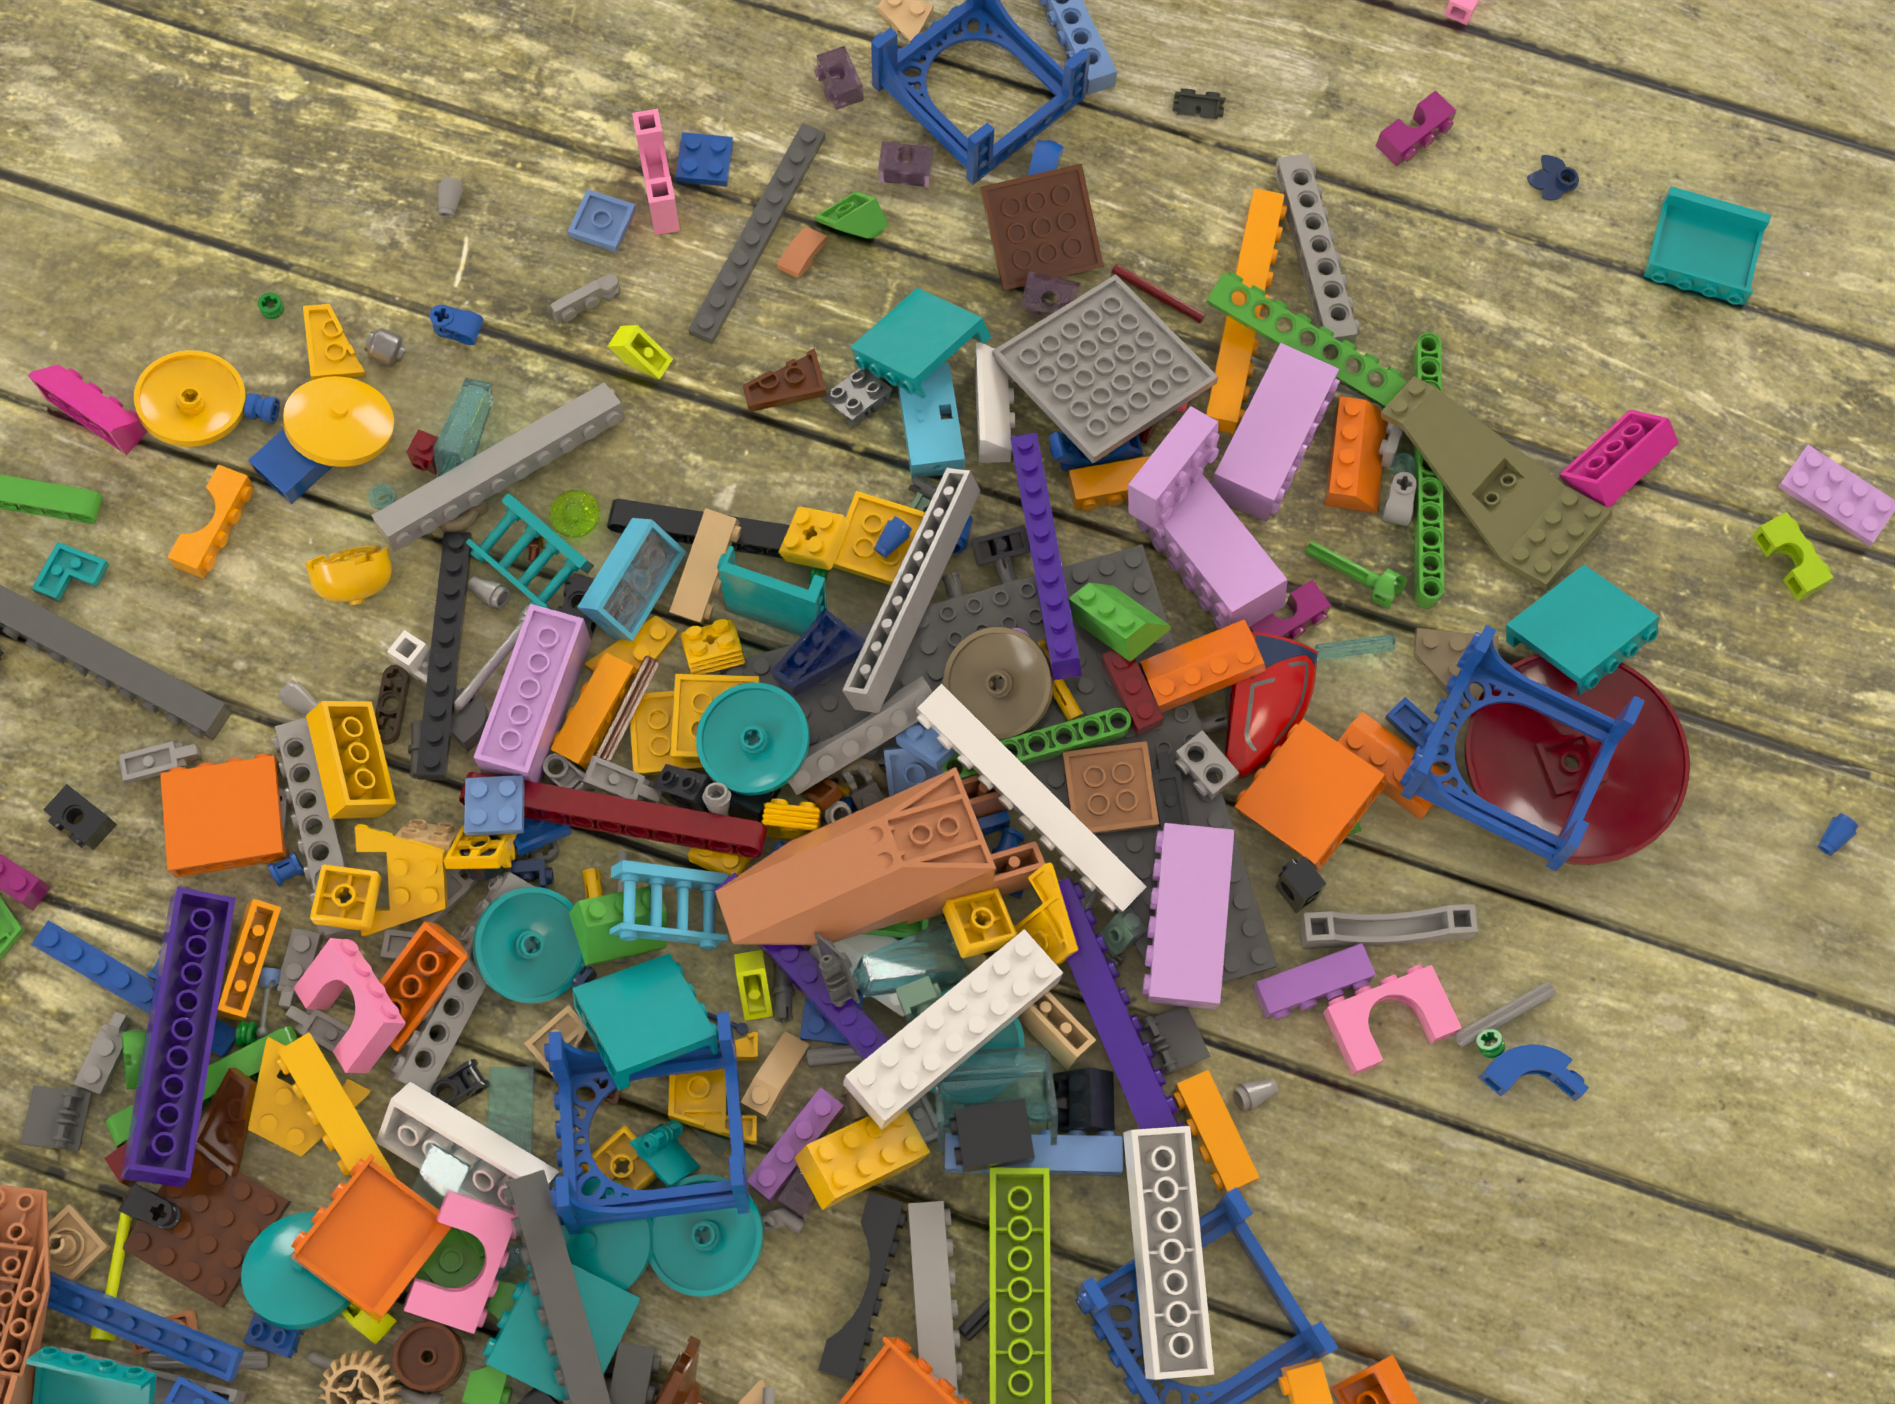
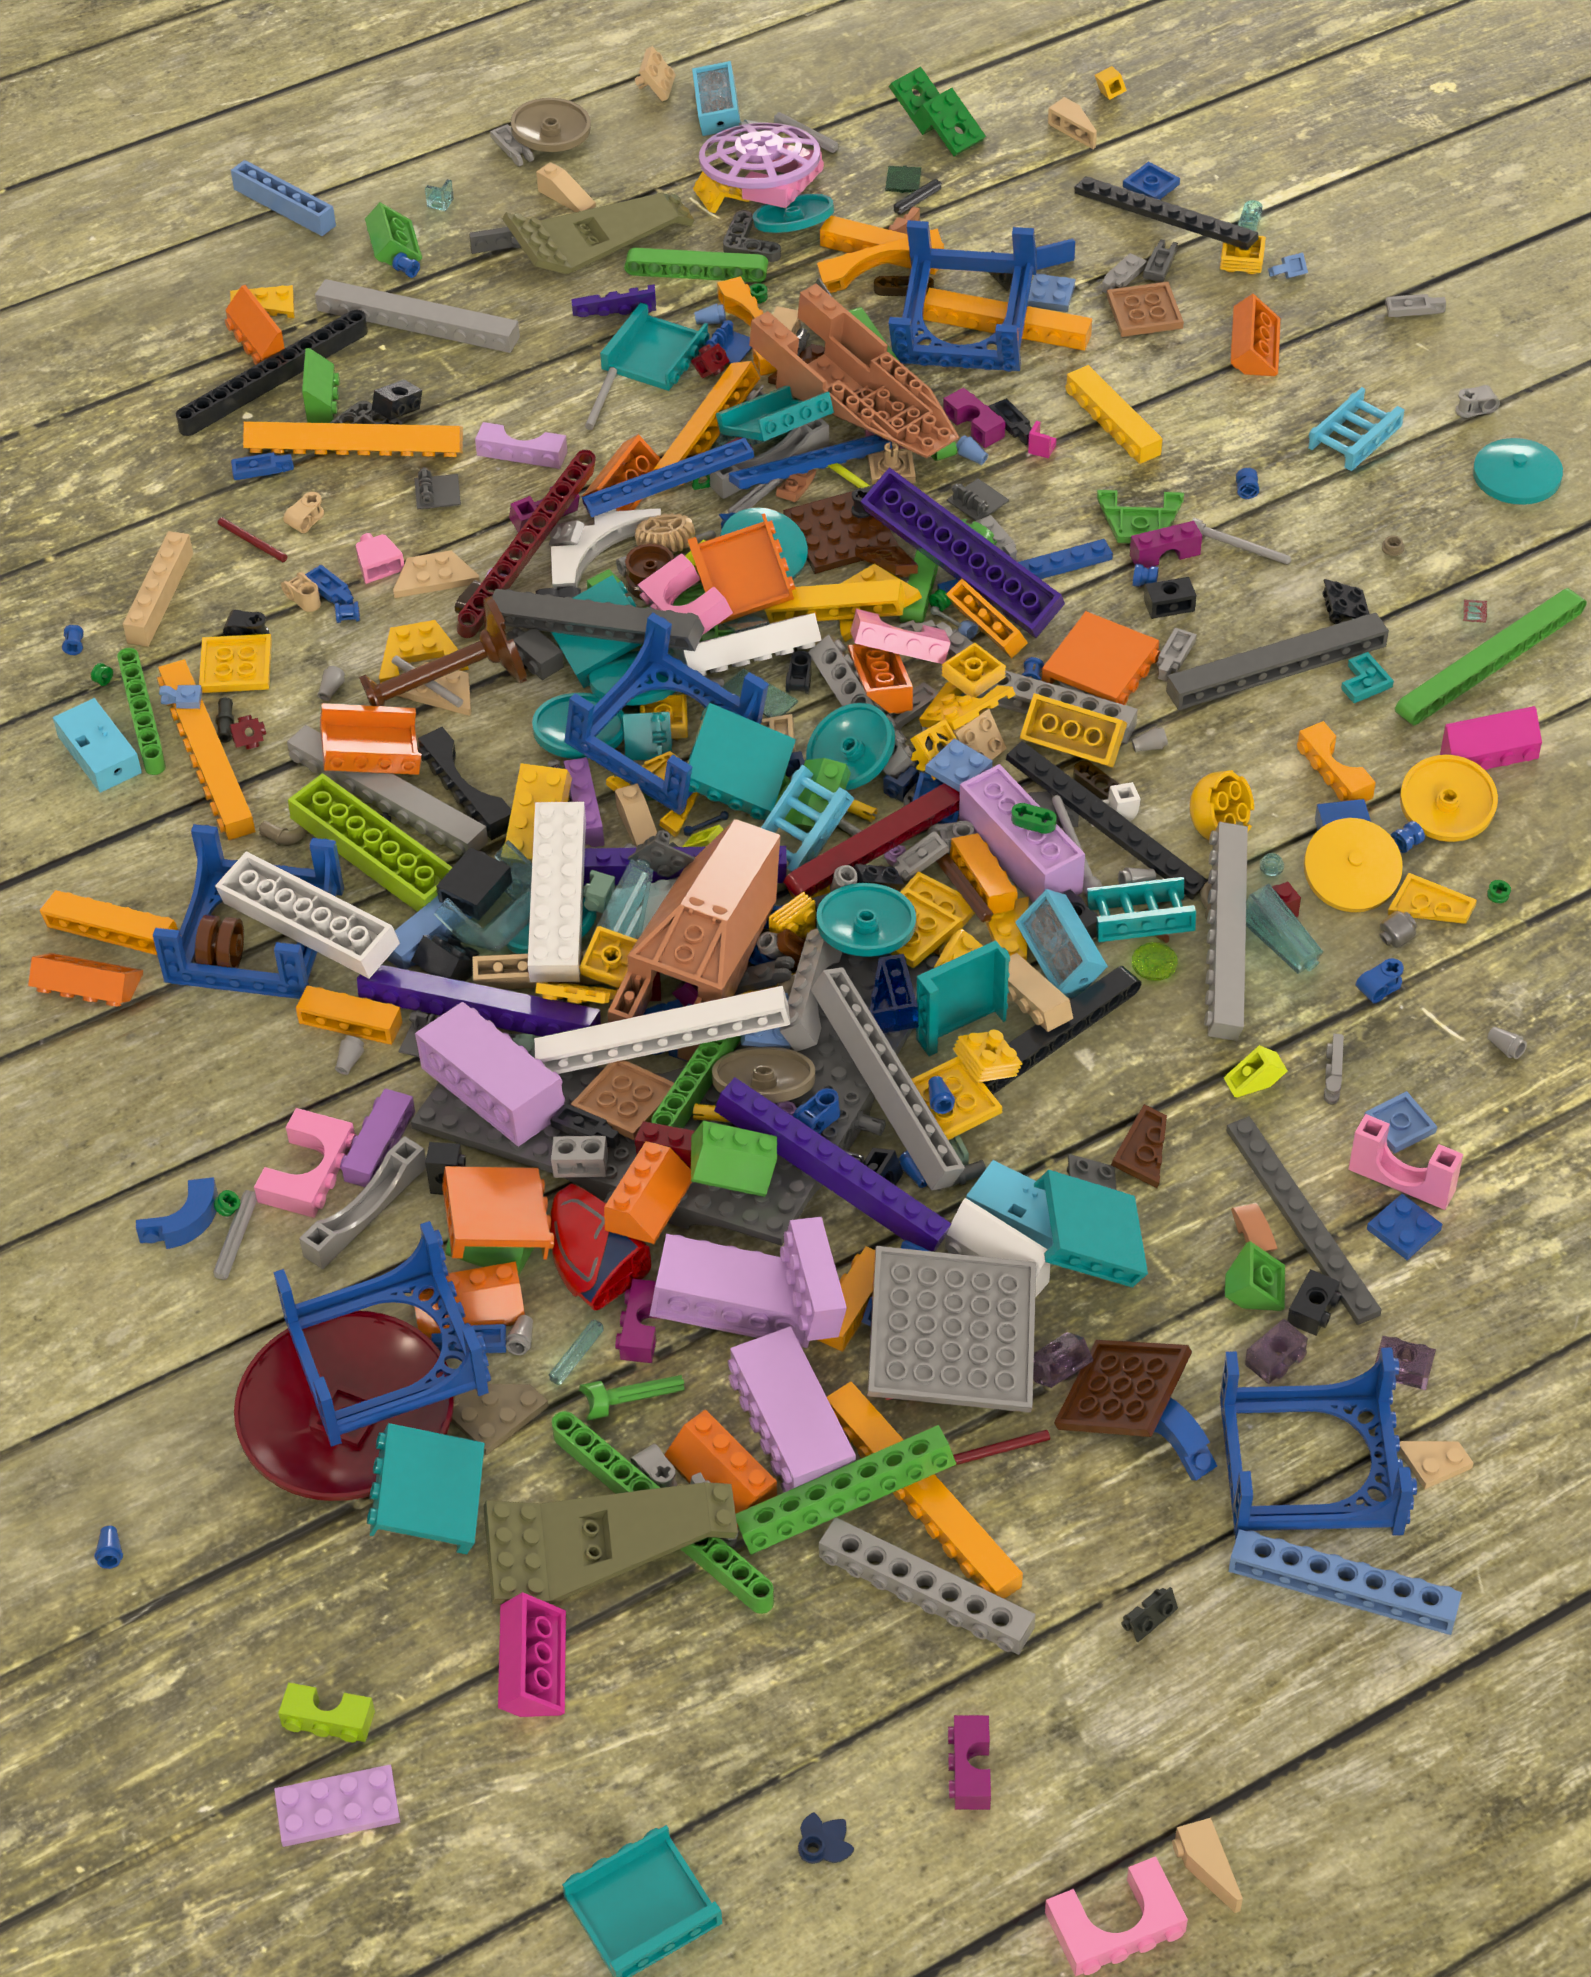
camera: 135 degrees right, 20 degrees down
none -> reddish brown wheel [195,915,244,968]
none -> light grey cone [505,1315,533,1355]
none -> blue piece [793,1088,841,1134]
none -> green beam [1011,803,1057,834]
none -> blue wheel [1133,564,1159,587]
none -> black brick [1287,1269,1342,1336]

